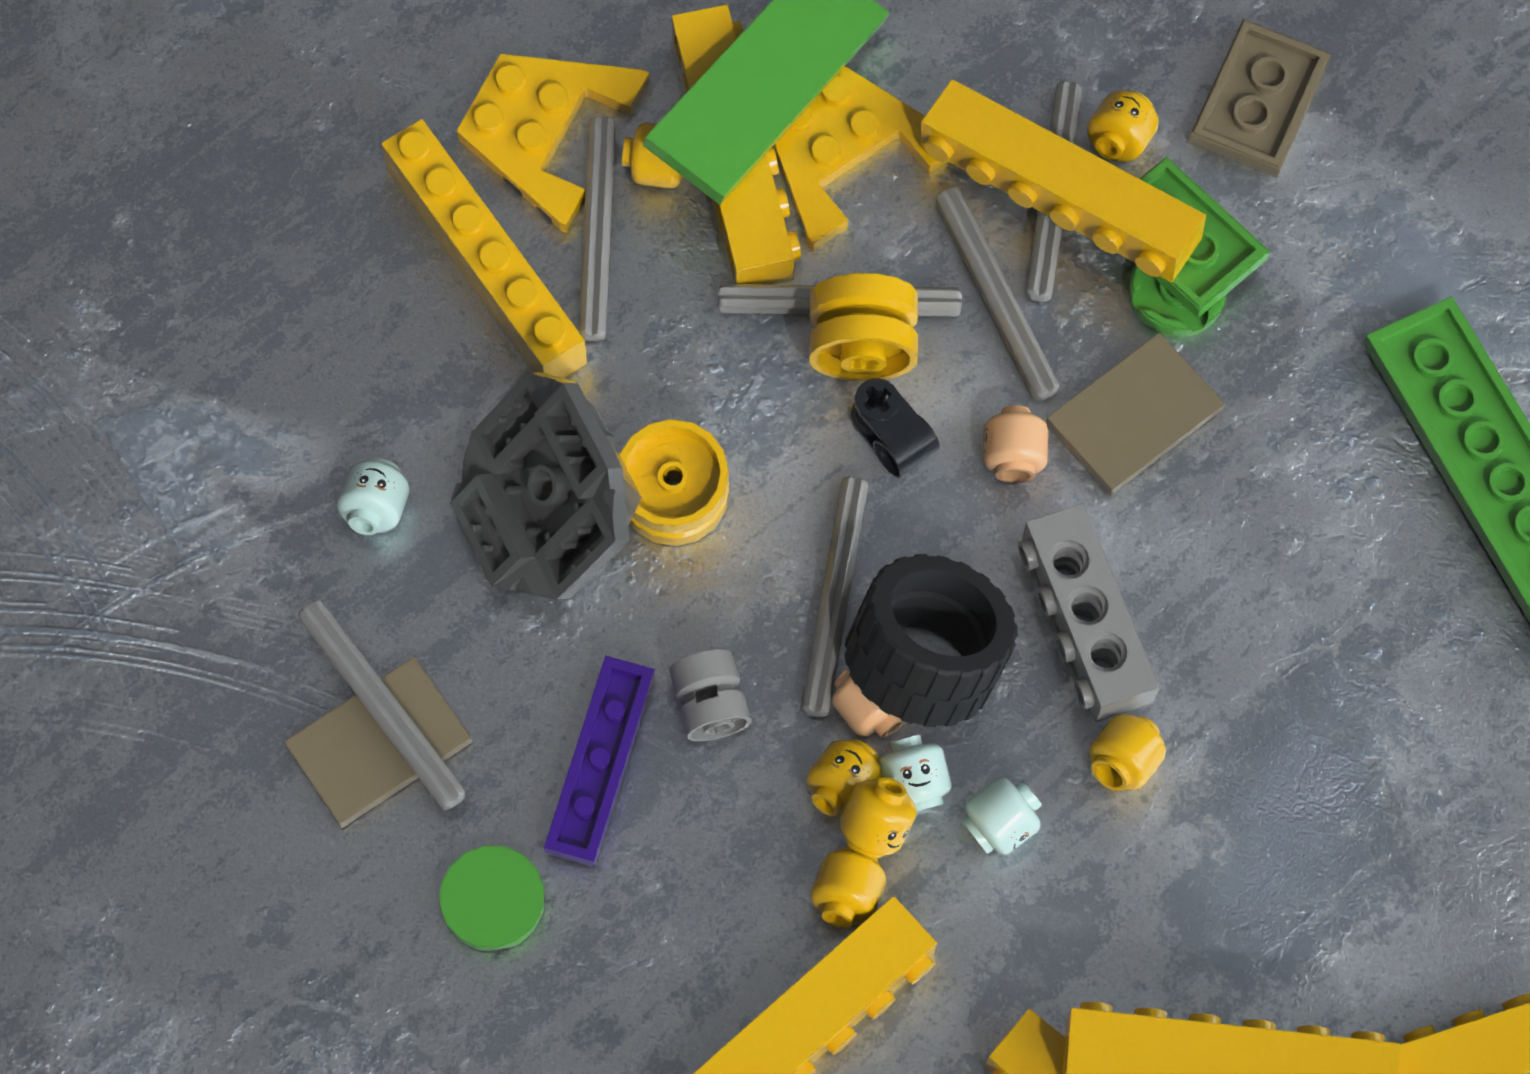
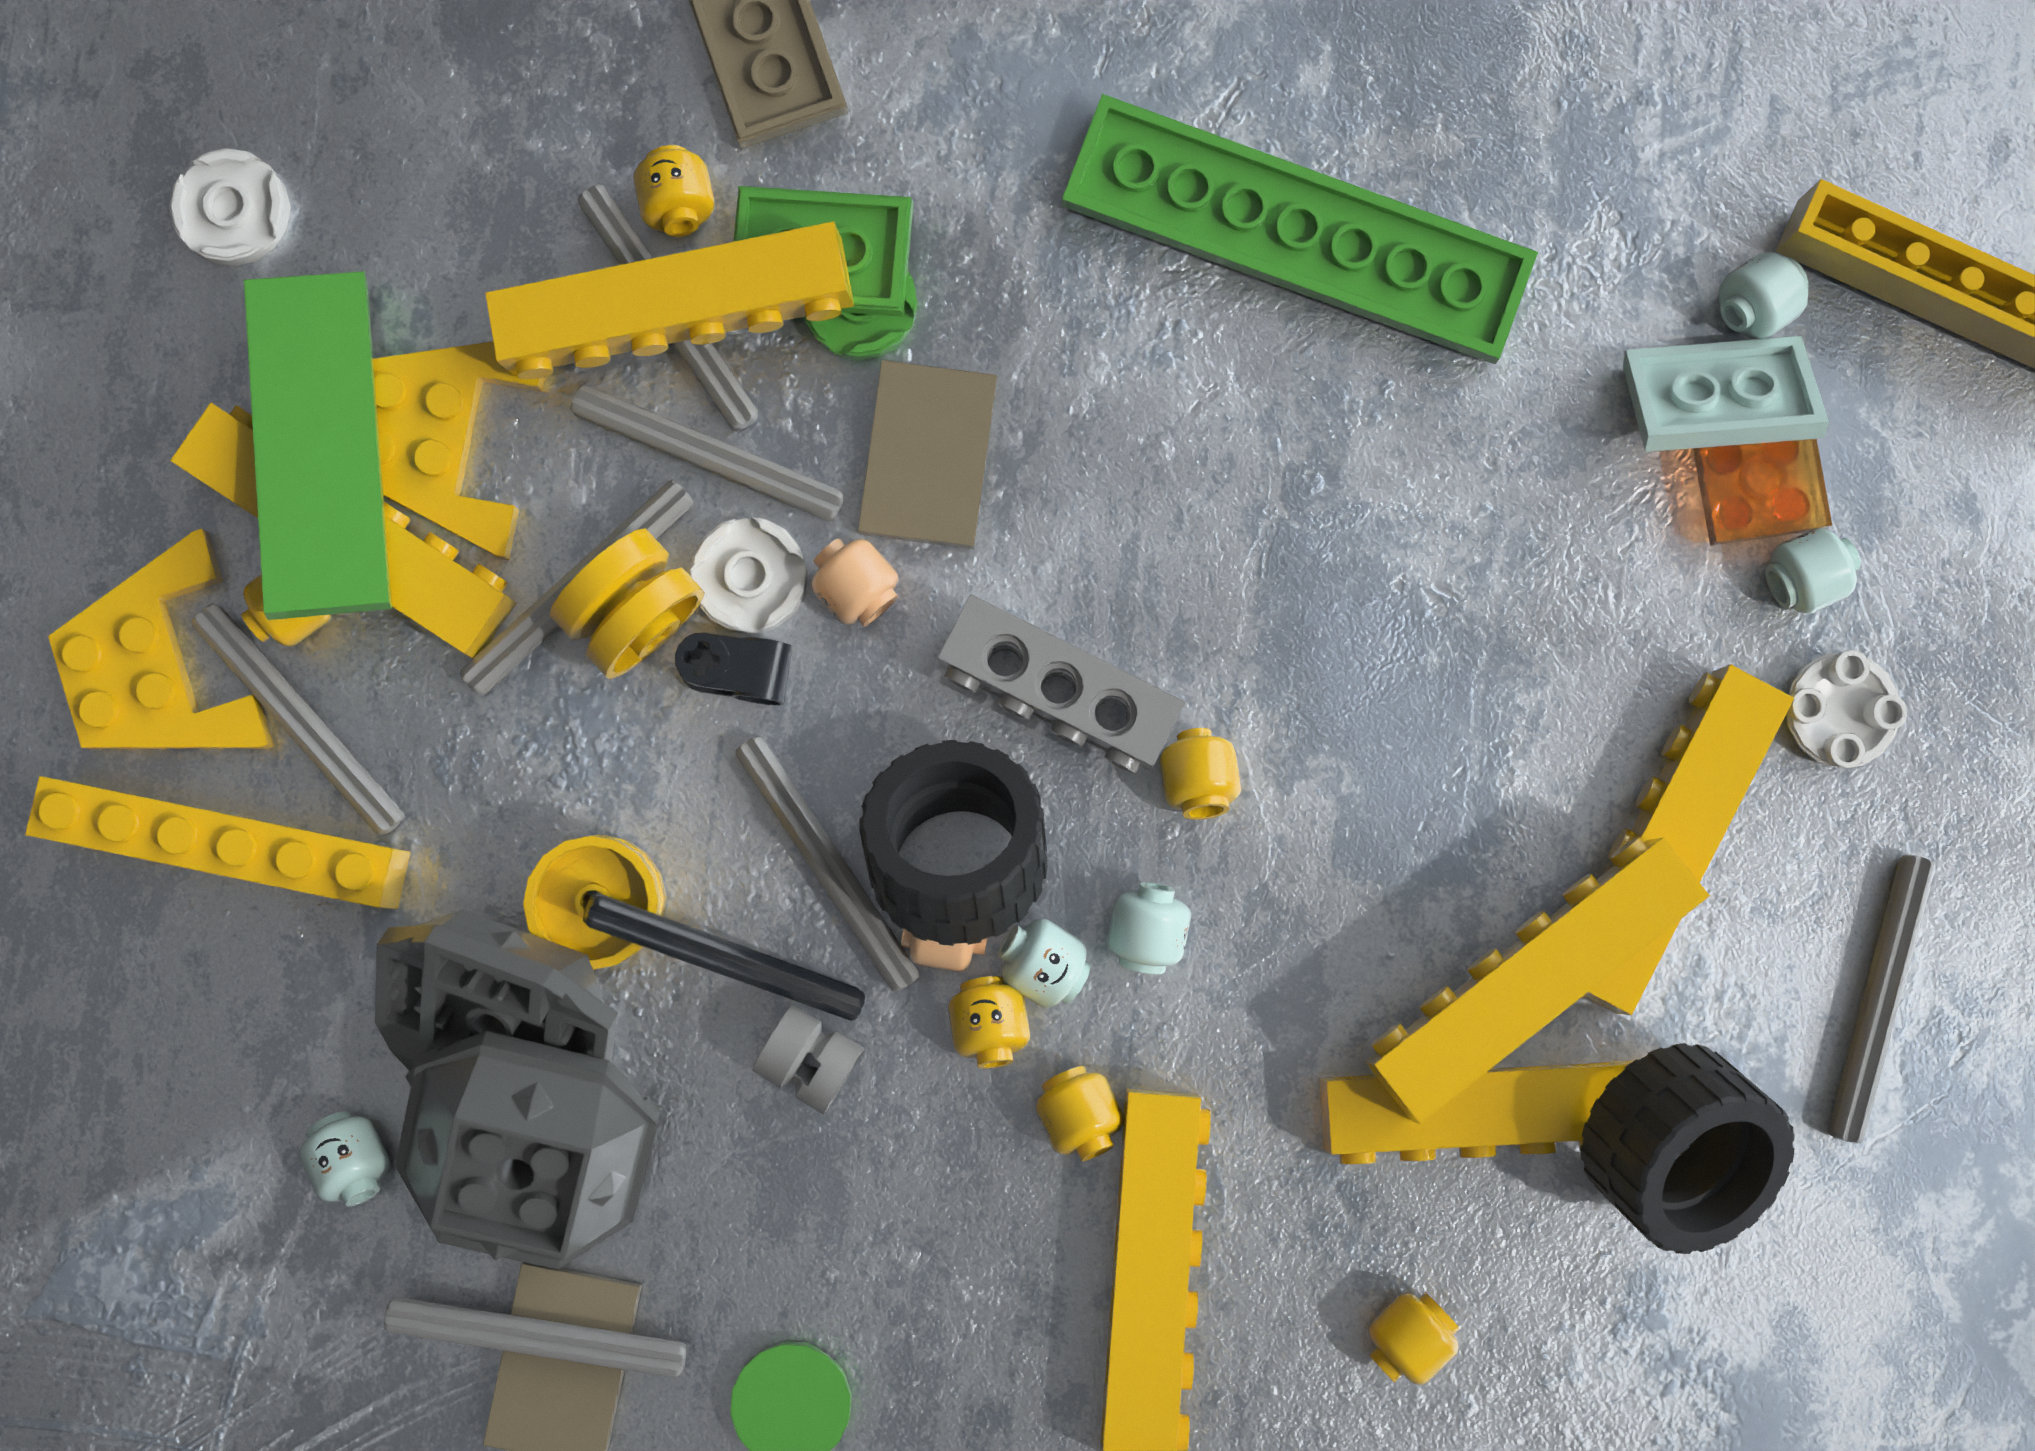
camera: 45 degrees left, 15 degrees up
dark purple plate [544,655,655,867] -> none
yellow head [839,777,917,859] -> none
none -> dark grey piece [395,1031,661,1270]
none -> black axle [583,893,865,1021]
none -> white tile [690,517,808,635]

